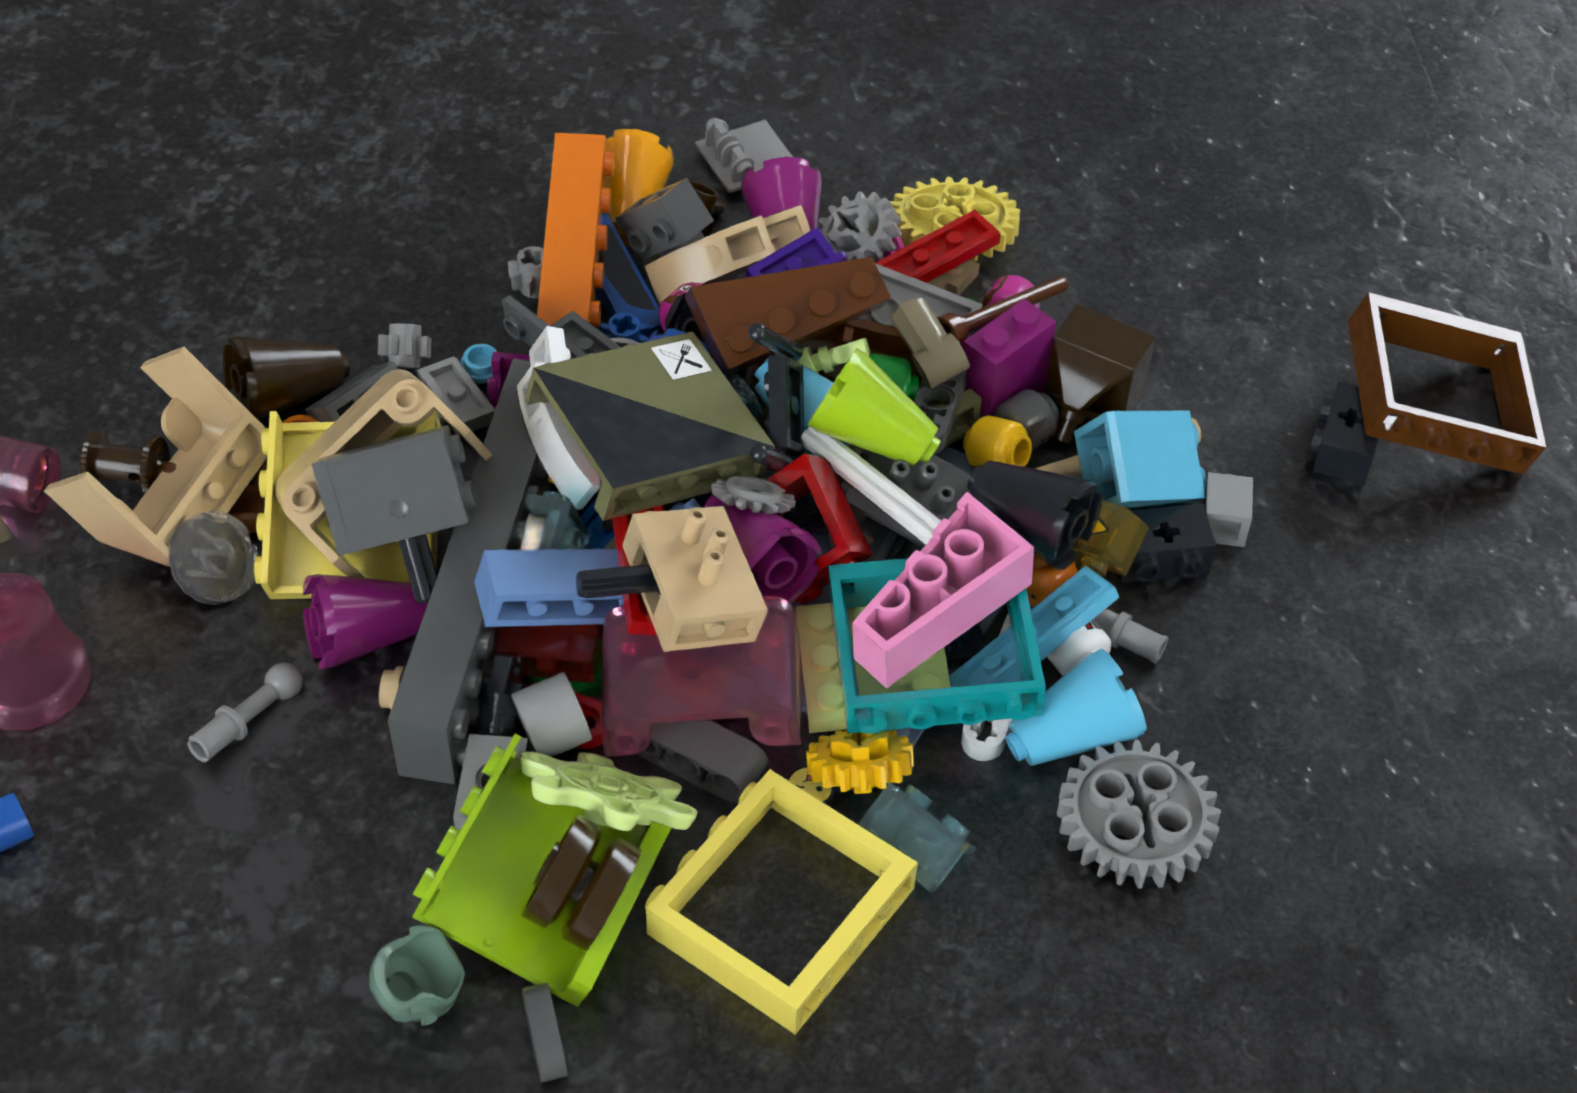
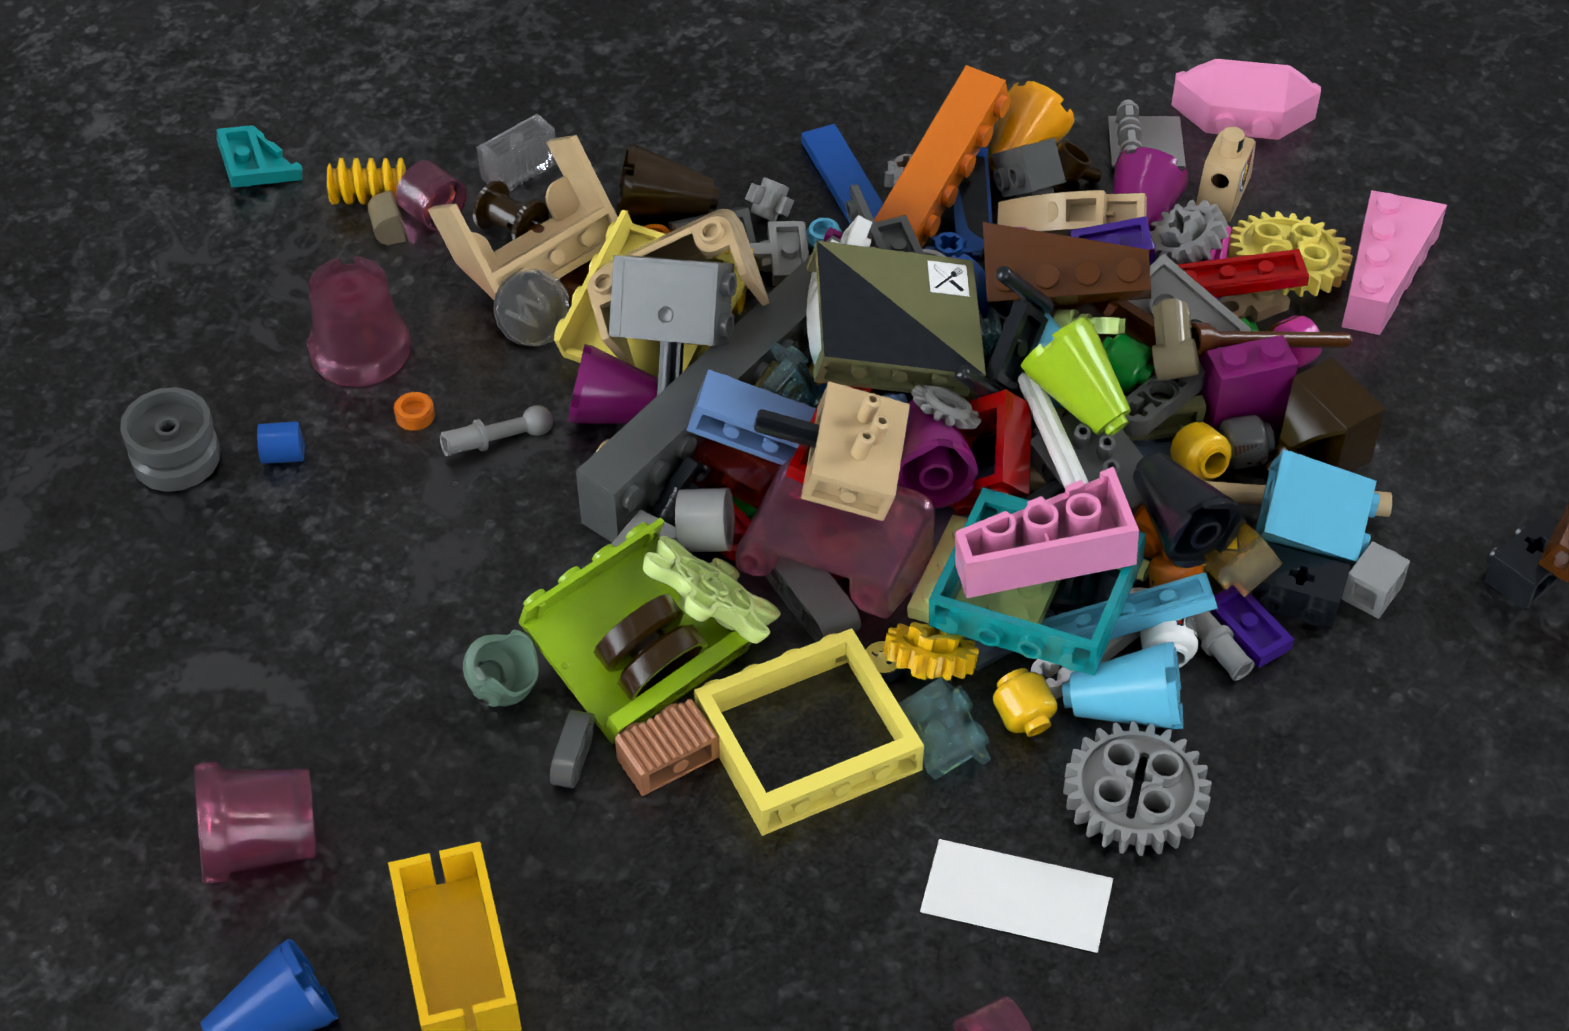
camera: 30 degrees right, 0 degrees up
none -> orange tile [394,392,435,431]
none -> clear brick [476,114,558,192]
none -> nougat brick [615,699,720,796]
none -> blue tile [801,124,883,224]
none -> white sticker [920,839,1113,953]
none -> yellow head [993,668,1057,737]
none -> bright pink wedge [1171,59,1321,140]
none -> tan torso [1196,127,1256,222]
none -> dark purple plate [1209,582,1294,668]
none -> bright pink wedge [1341,190,1447,335]

